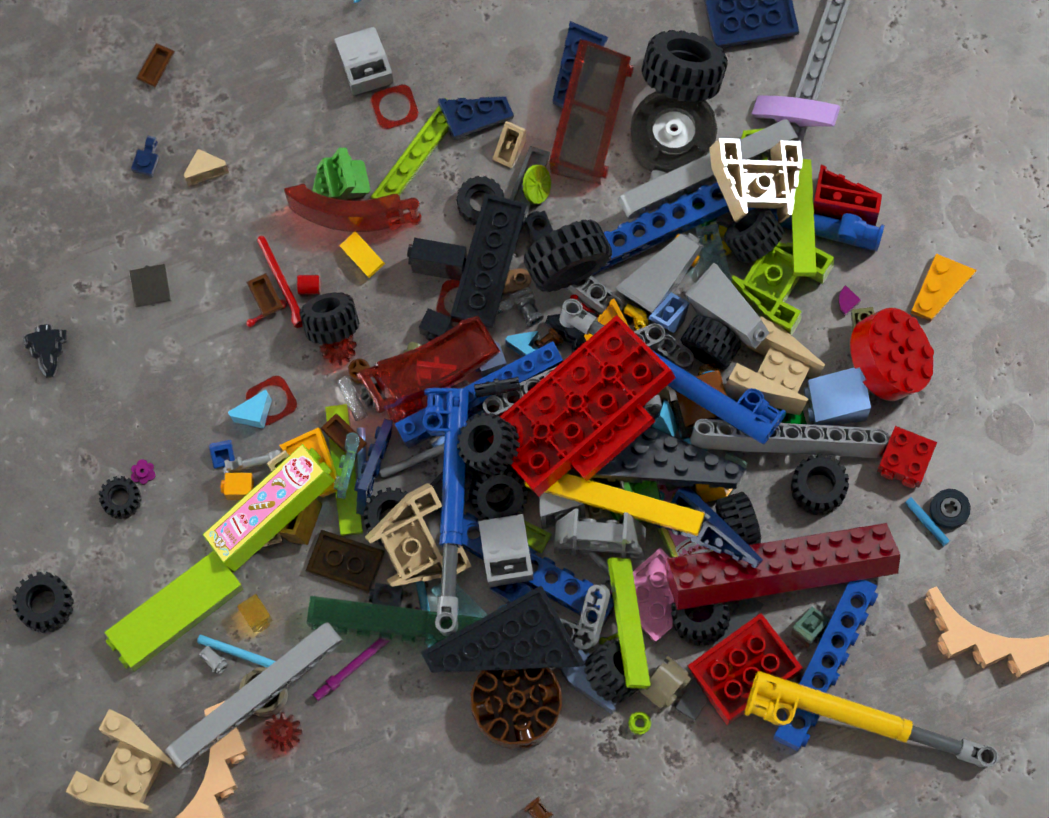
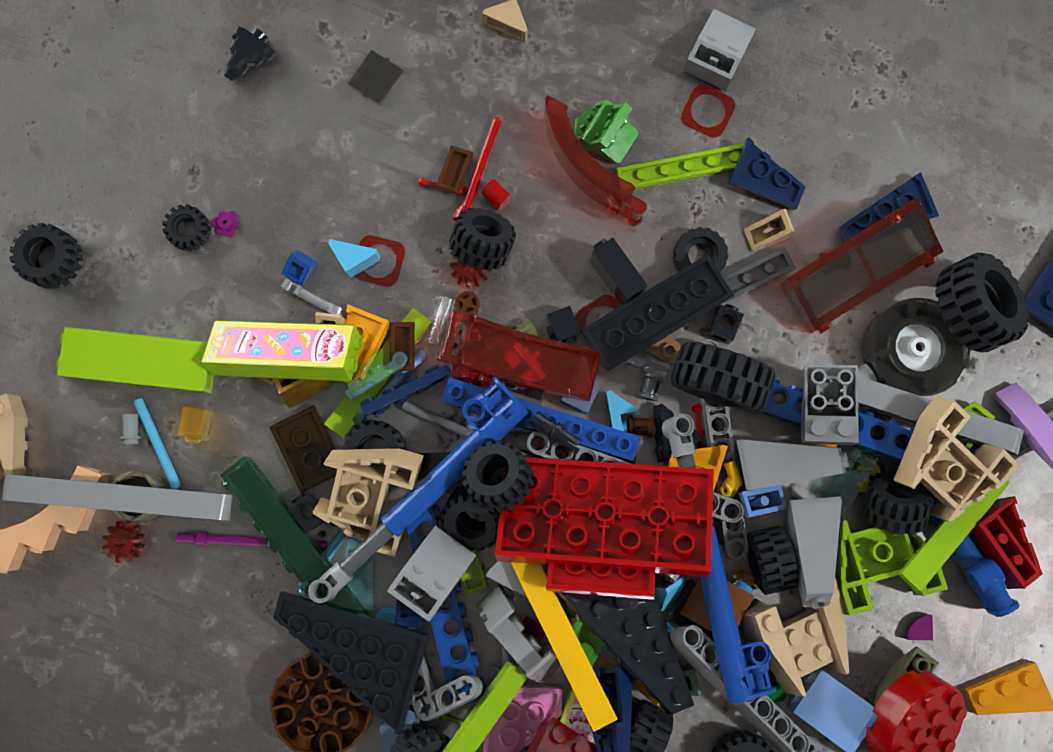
camera: 40 degrees right, 10 degrees up
light orange brick [221,473,254,500] -> none
yellow slope [339,231,385,278] -> none
lime wheel [523,165,551,204] -> none
none -> light grey slope [801,364,859,445]

